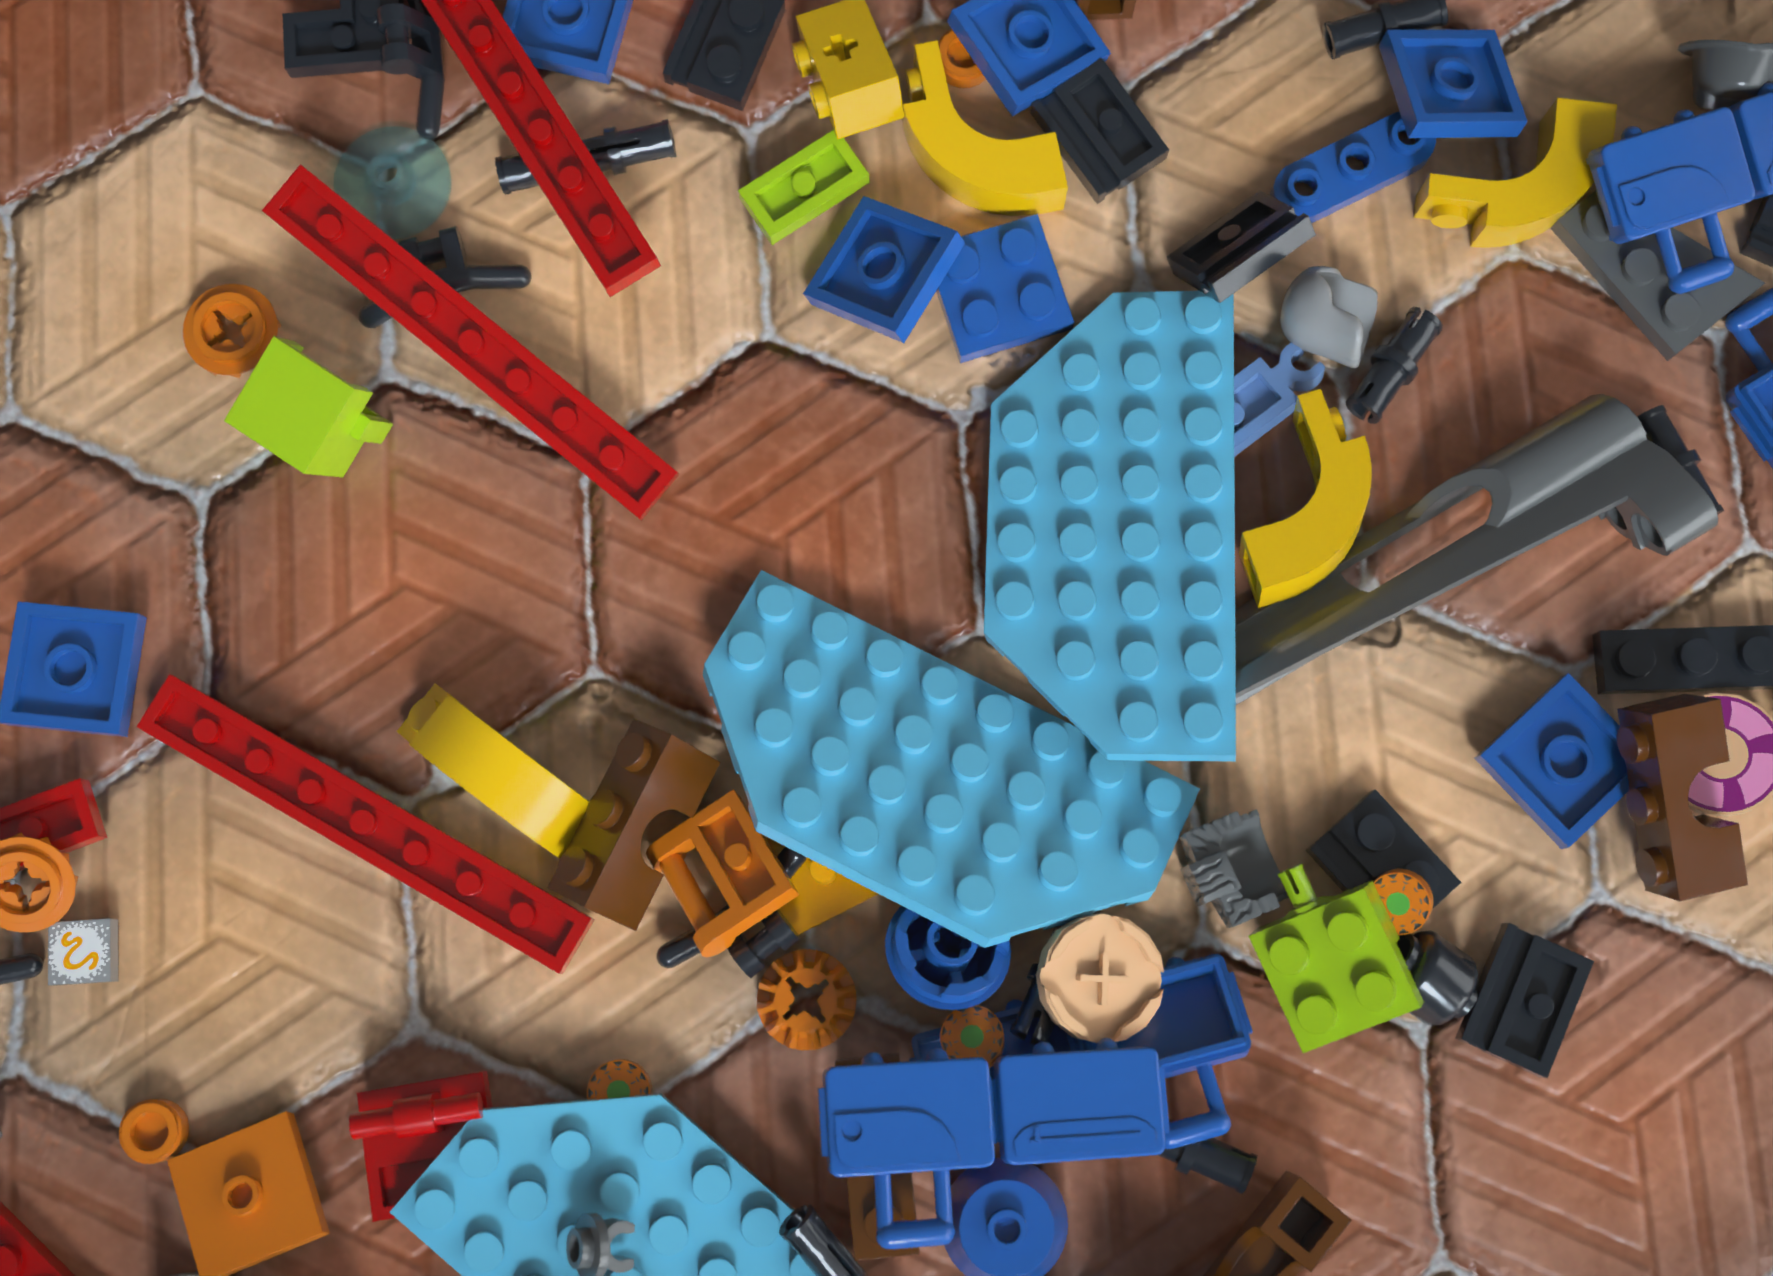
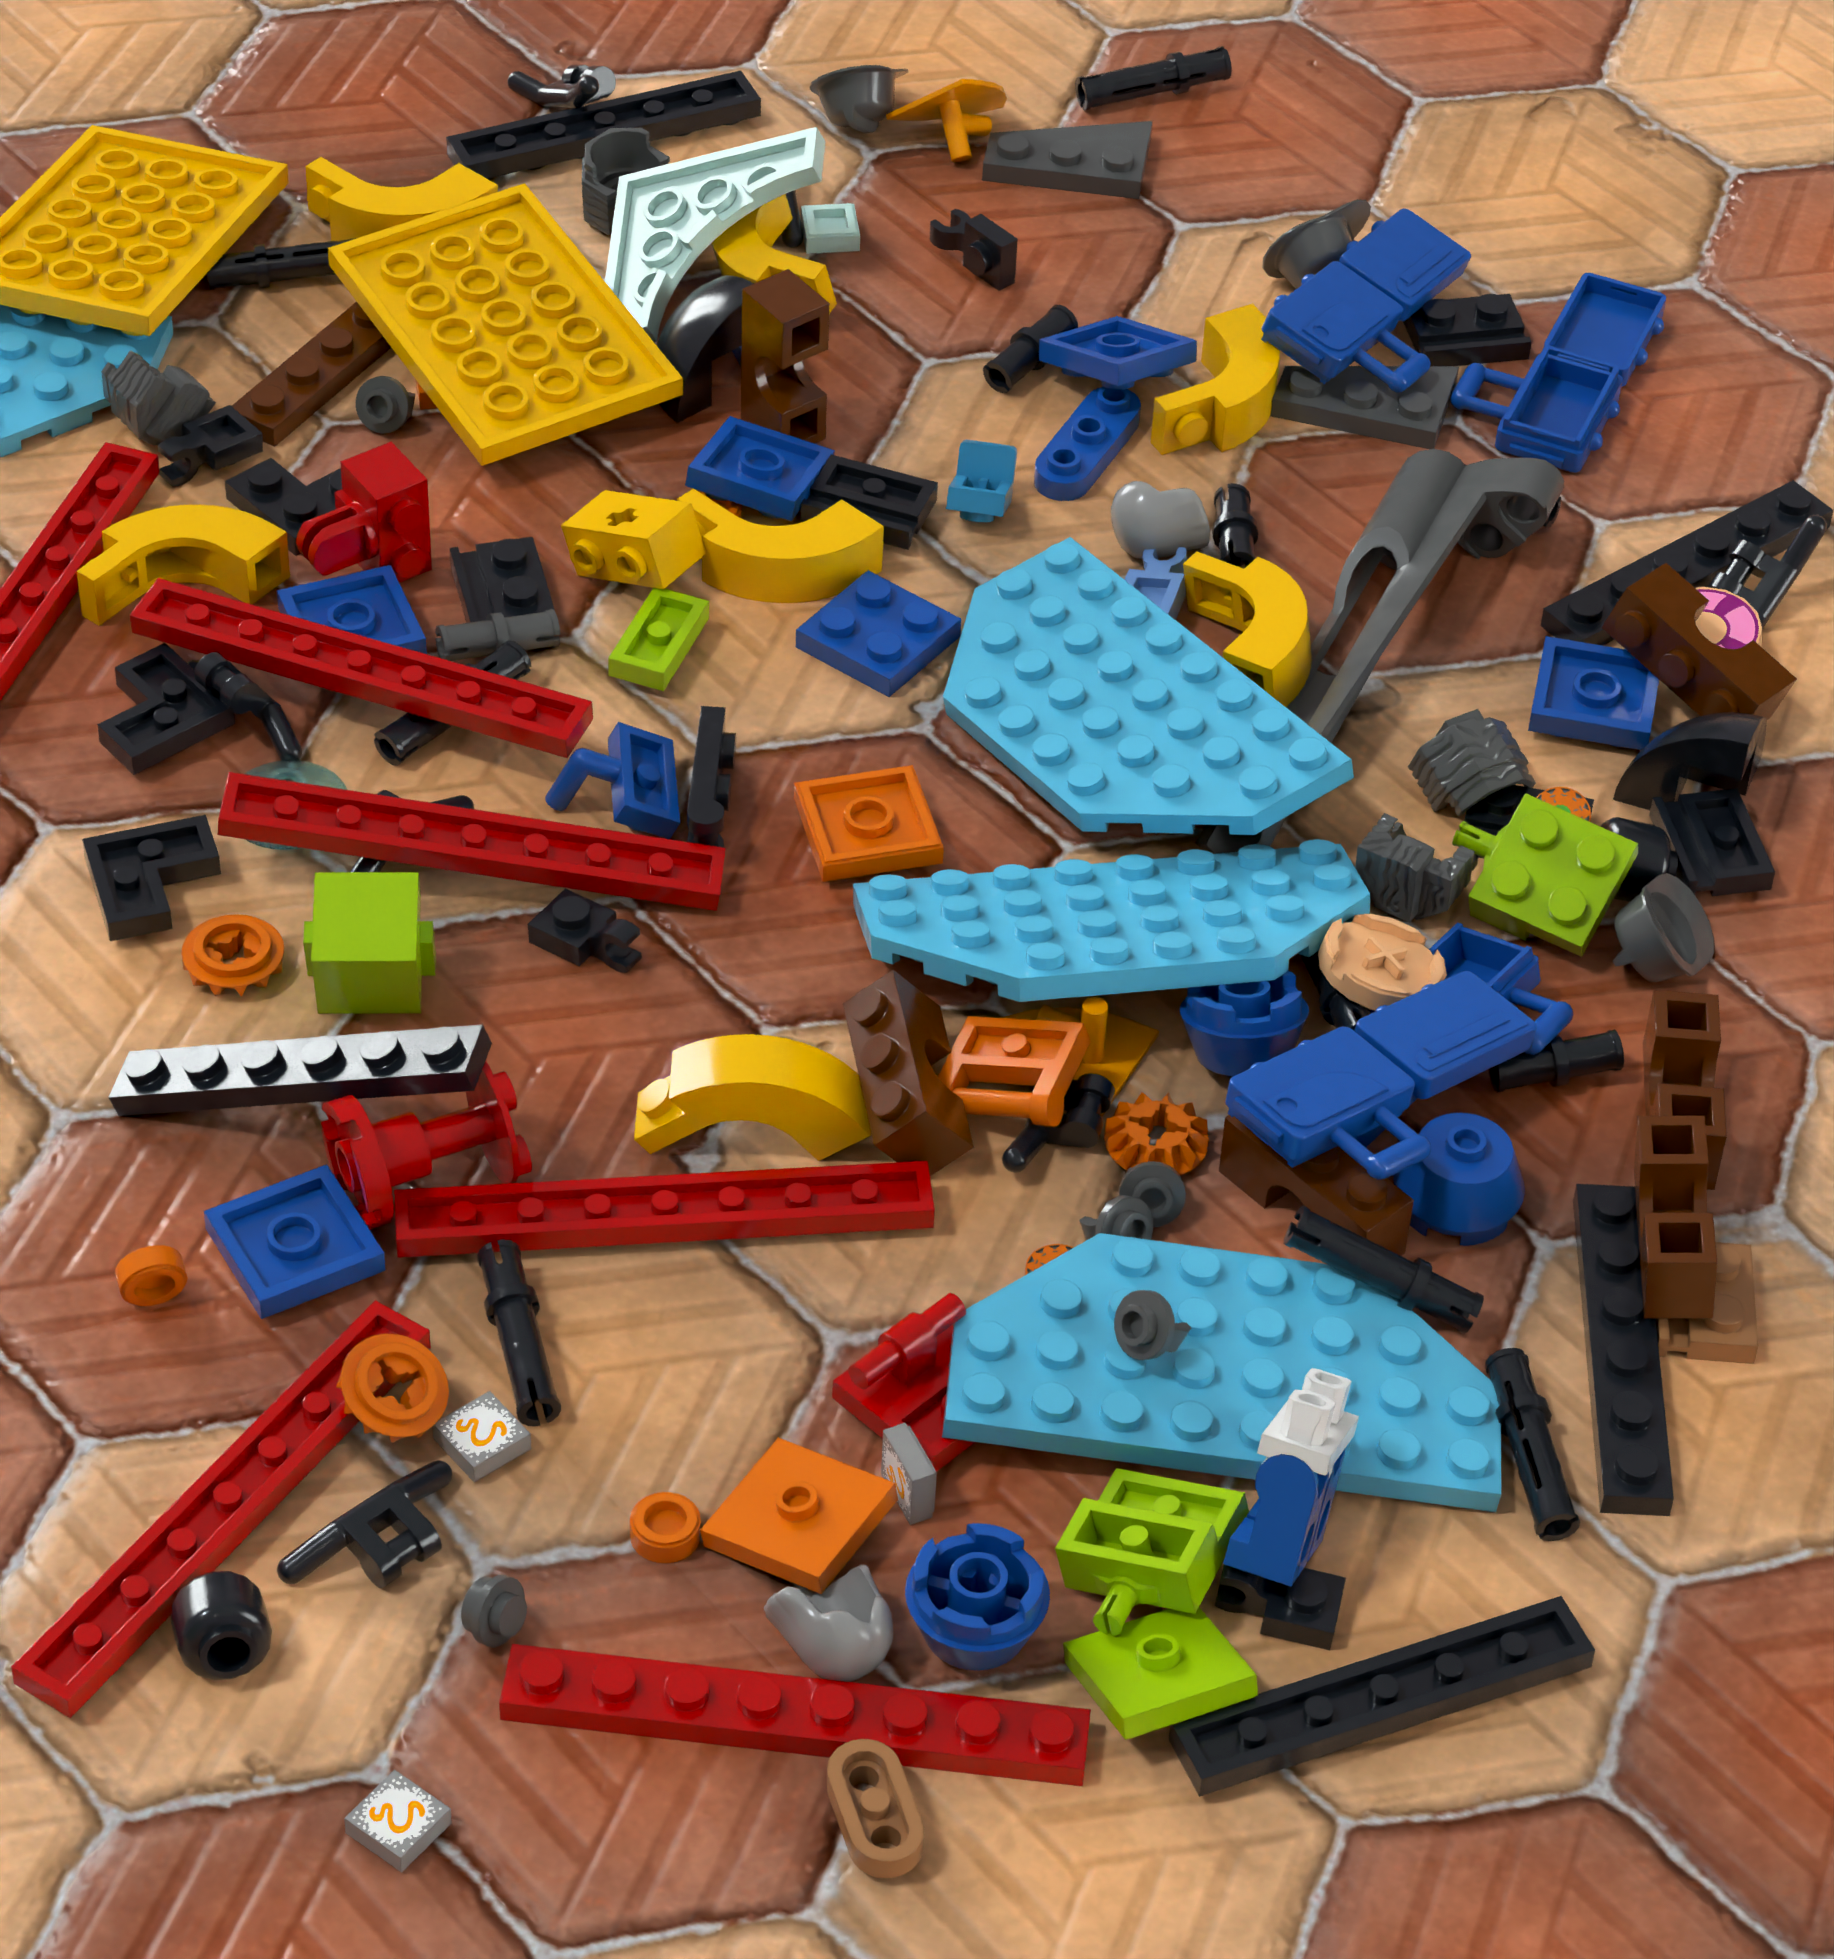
camera: 40 degrees left, 35 degrees down
blue plate [803,196,965,343] -> none
black plate [1166,191,1316,303] -> none
none -> black plate [82,815,221,941]
none -> black plate [108,1024,492,1116]
none -> red piece [321,1061,532,1230]
none -> dark grey pin [435,609,560,661]
none -> black pin [477,1239,561,1426]
none -> black plate [527,888,642,973]
none -> blue plate [545,722,680,839]
none -> black plate [687,706,736,848]
none -> orange plate [794,765,944,882]
none -> light grey tile [881,1423,937,1525]
none -> dark azure bracket [946,439,1017,522]
none -> dark grey plate [1079,1195,1154,1240]
none -> dark grey plate [1119,1161,1186,1227]
none -> dark grey hair [1408,709,1536,816]
none -> dark grey piece [1612,873,1714,982]
none -> black brick [1613,712,1767,811]

